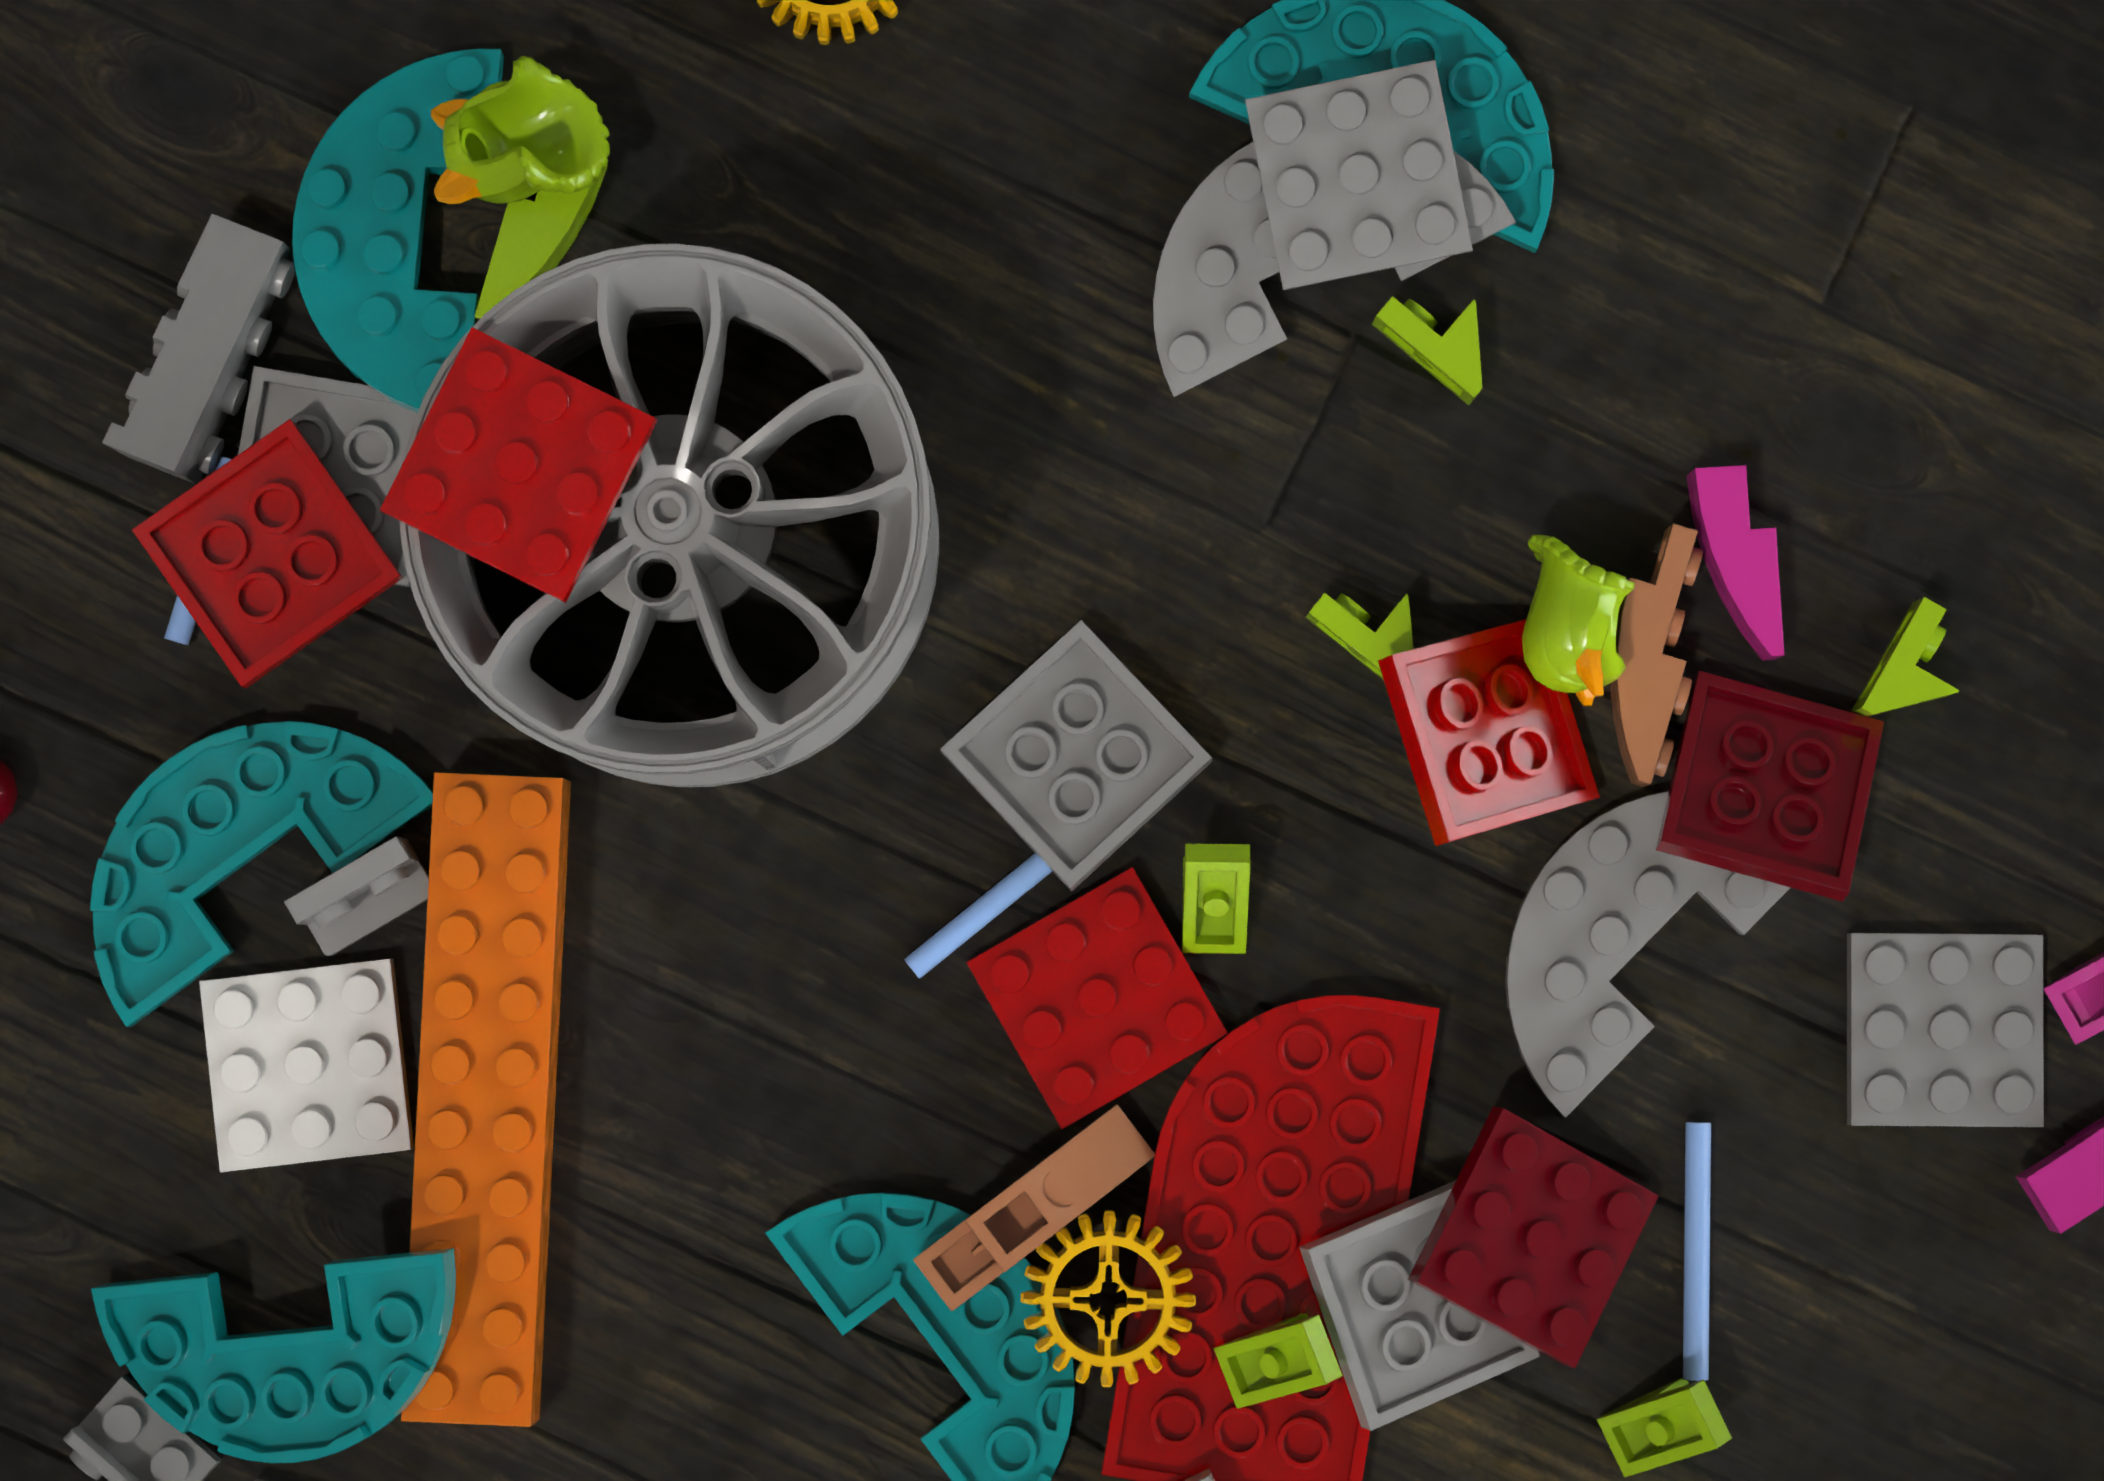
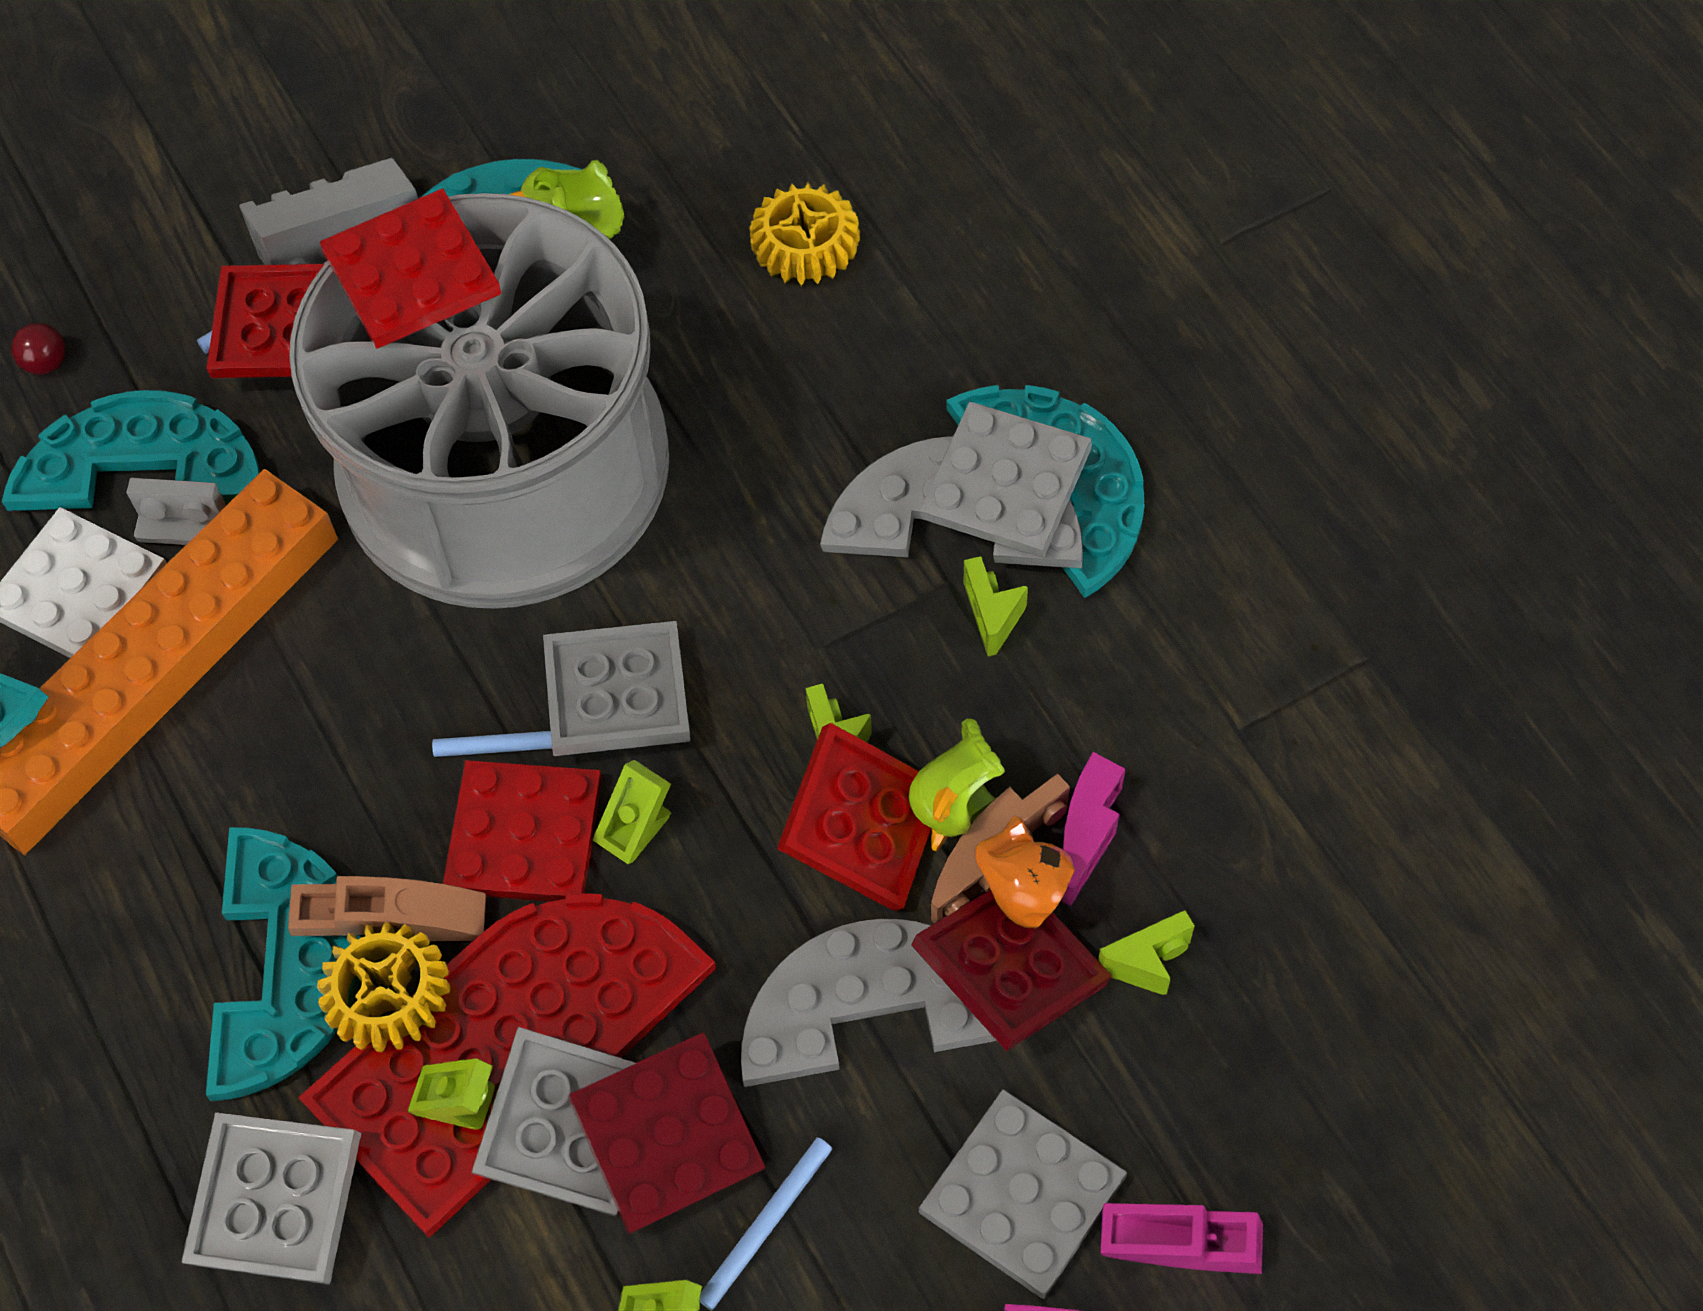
camera: 35 degrees right, 25 degrees down
none -> orange piece [975,816,1075,928]

